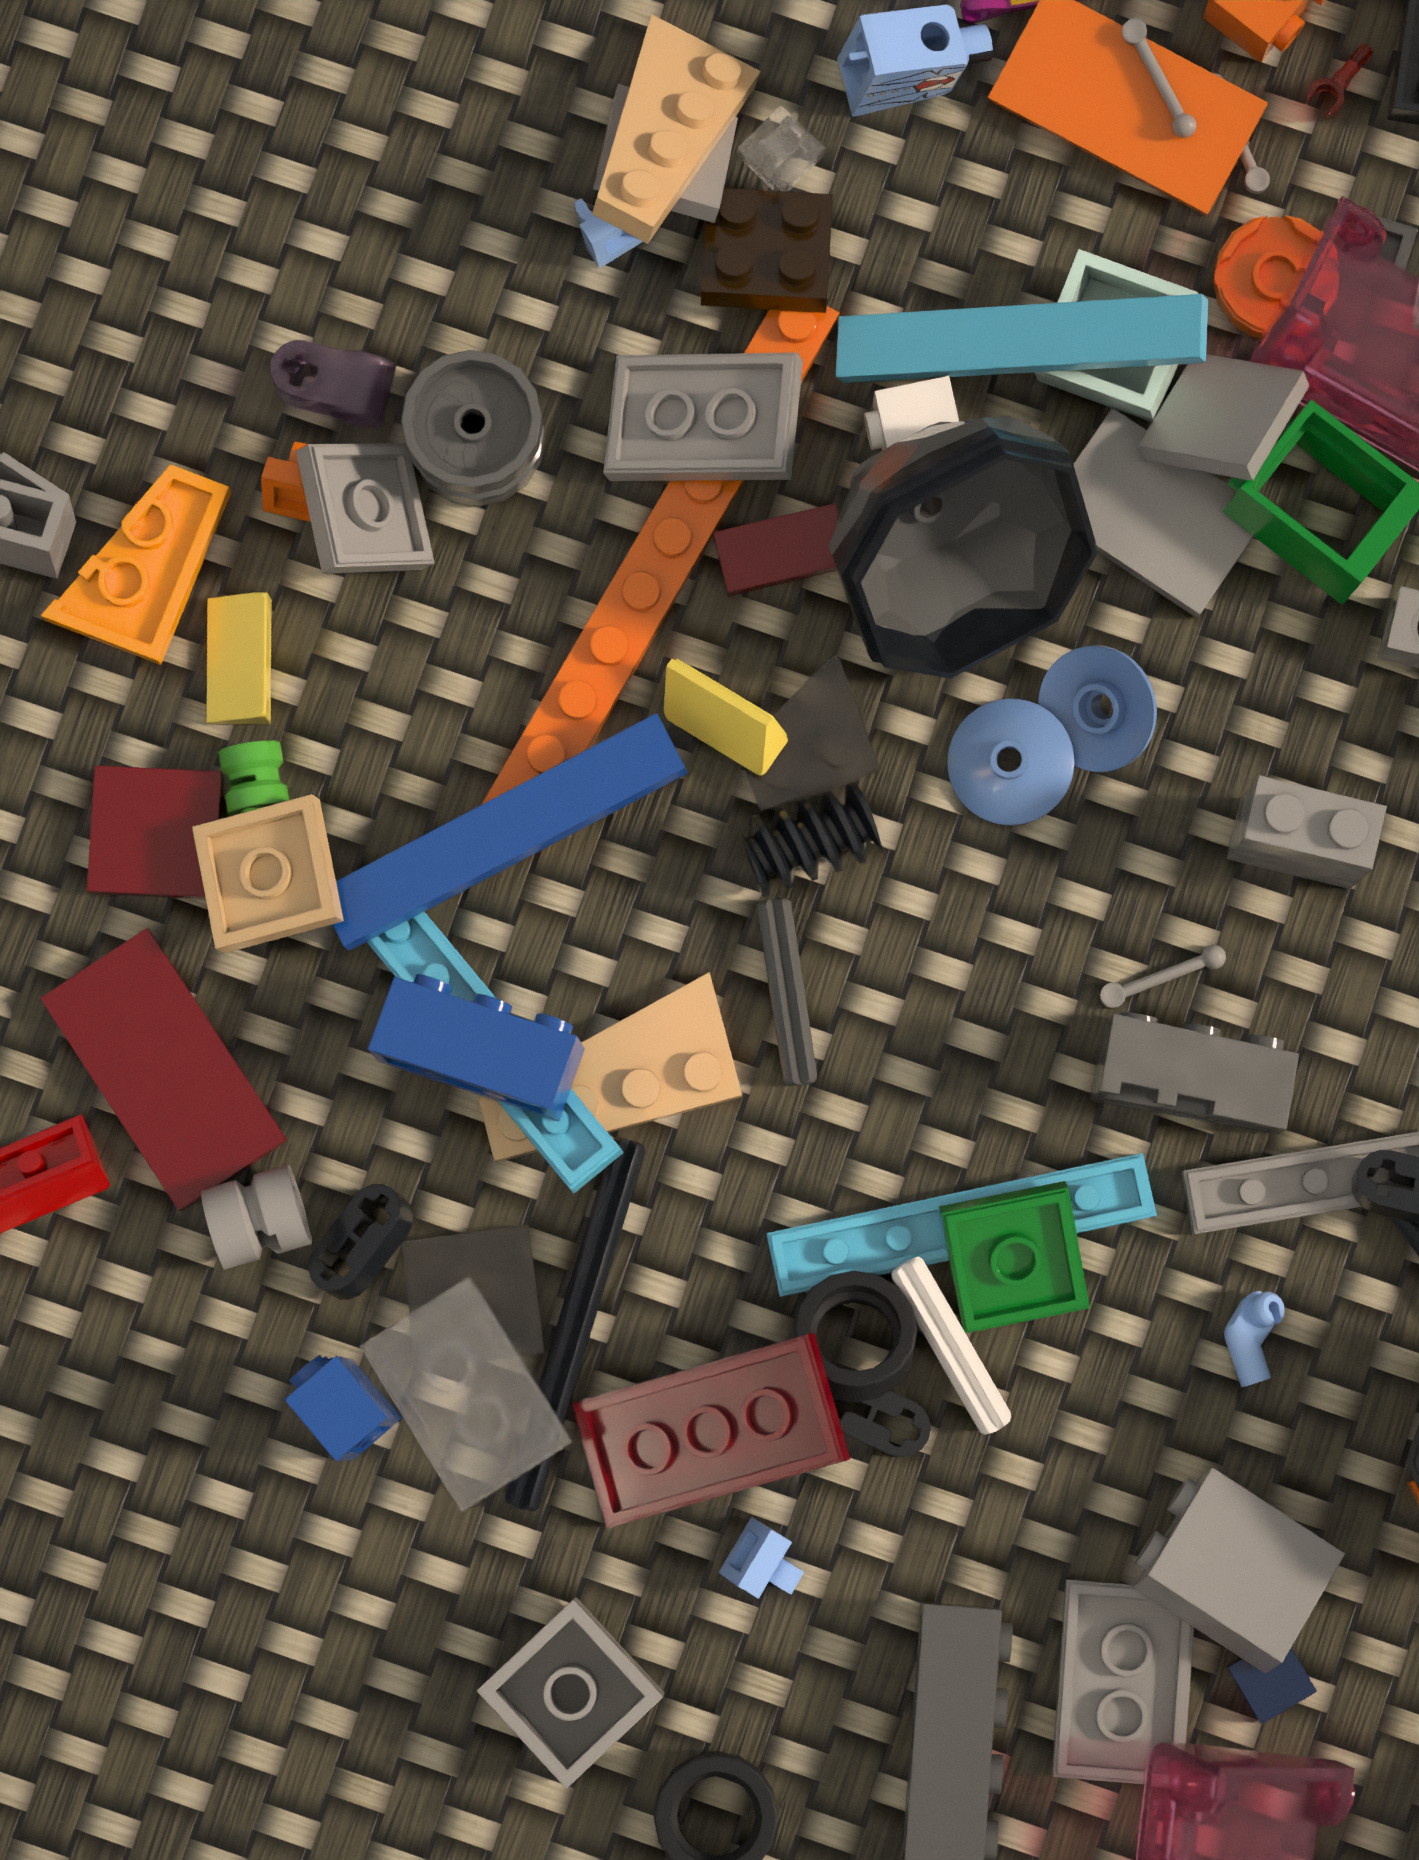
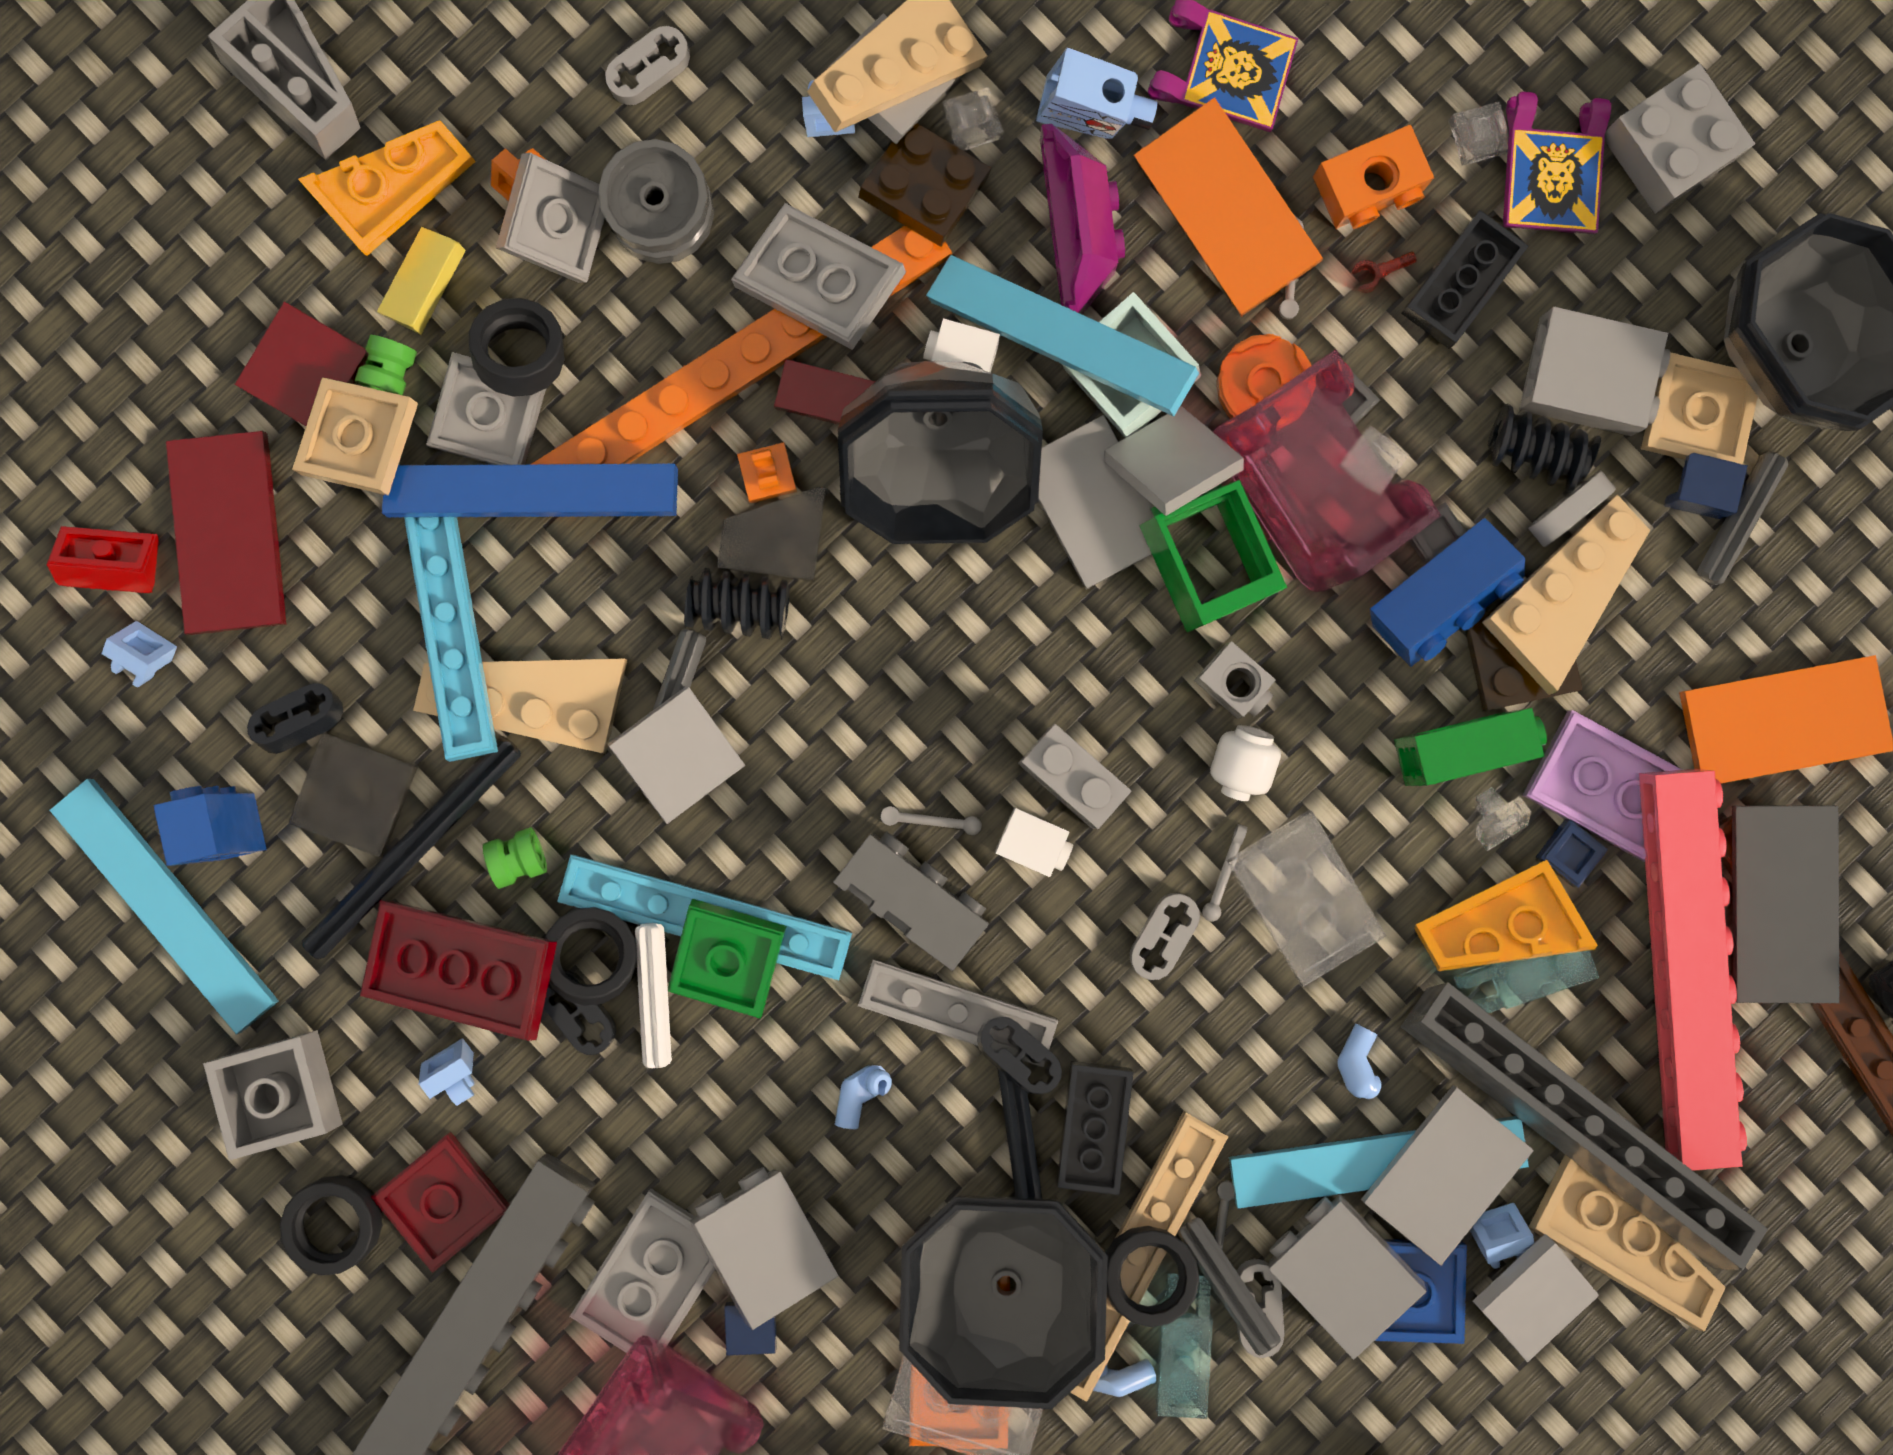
camera: 25 degrees right, 5 degrees up
light grey wheel [201,1164,312,1270] -> none
piece [271,340,397,428] -> none
clear tile [360,1277,574,1512] -> none
blue brick [368,974,585,1121] -> none
light yellow slope [664,658,788,775] -> none
medium blue dish [947,699,1075,826] -> none
medium blue dish [1038,645,1157,772] -> none
light grey hinge [1122,18,1197,138] -> none
none -> medium azure tile [49,779,279,1034]
none -> light blue tile [102,621,177,688]
none -> dark red tile [371,1132,510,1273]
none -> light grey tile [426,352,546,465]
none -> black tyre [468,298,565,397]
none -> bright green wheel [482,827,547,889]
none -> light grey beam [605,26,690,105]
none -> light grey tile [607,686,745,824]
none -> orange tile [737,442,797,503]
none -> white brick [995,808,1073,877]
none -> magenta wedge [1040,123,1125,315]

